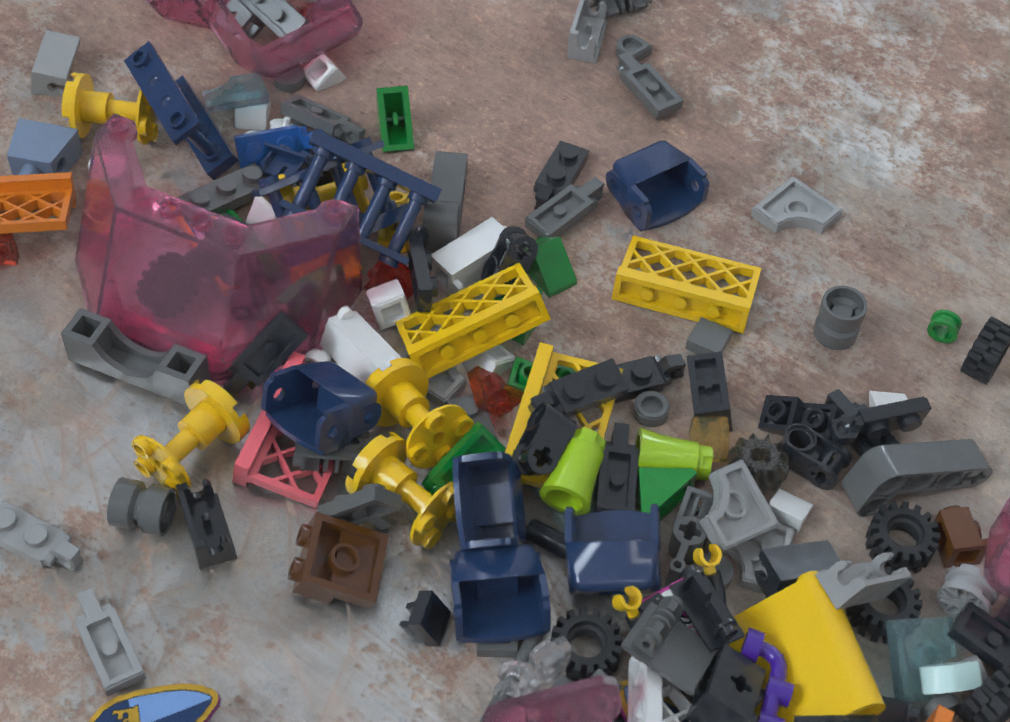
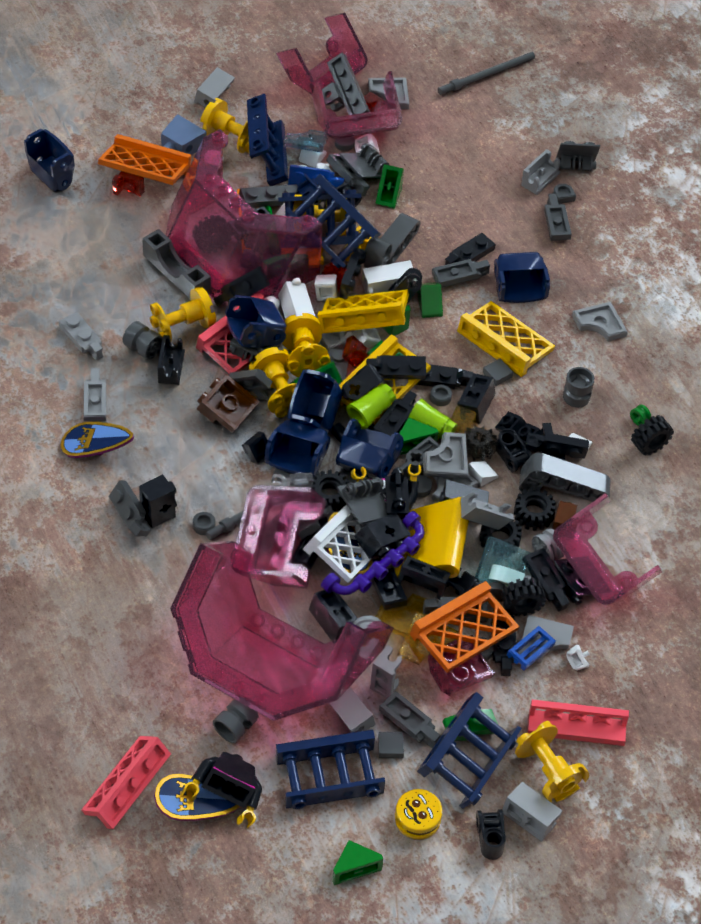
camera: 25 degrees right, 0 degrees up
none -> dark grey hinge [339,143,389,179]

